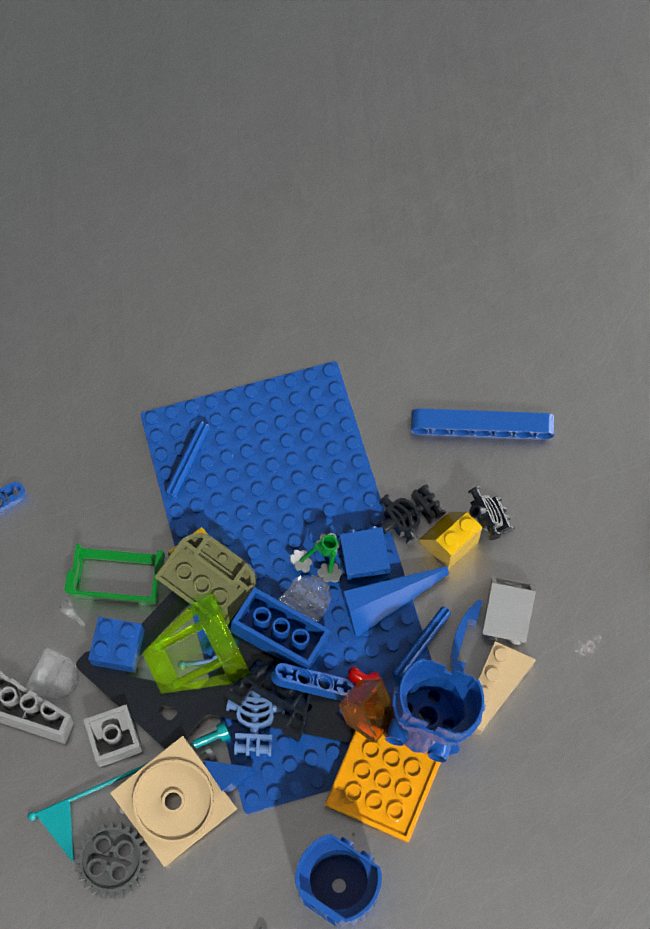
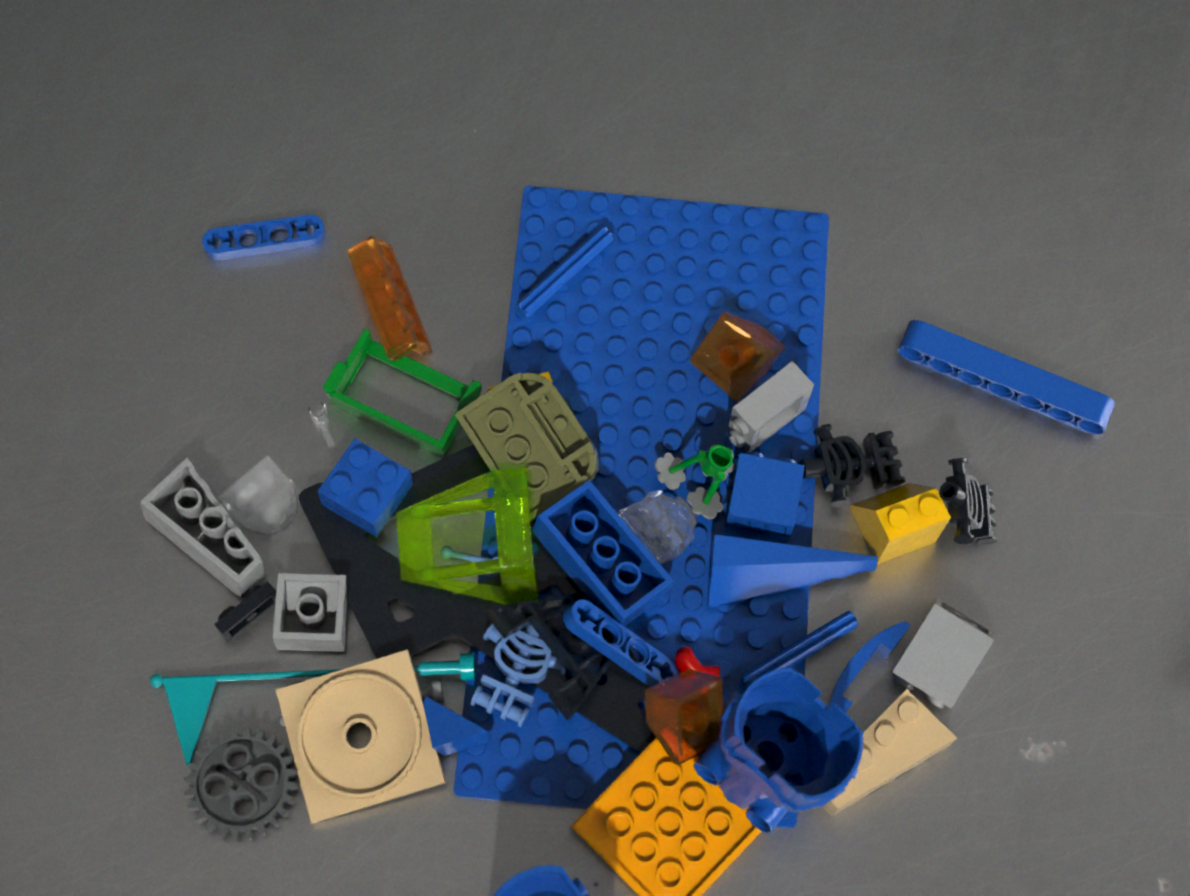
camera: 15 degrees right, 0 degrees up
none -> black plate [214,581,276,643]
none -> clear orange fence [347,236,433,362]
none -> clear orange slope [689,311,786,402]
none -> light grey window [727,361,814,453]

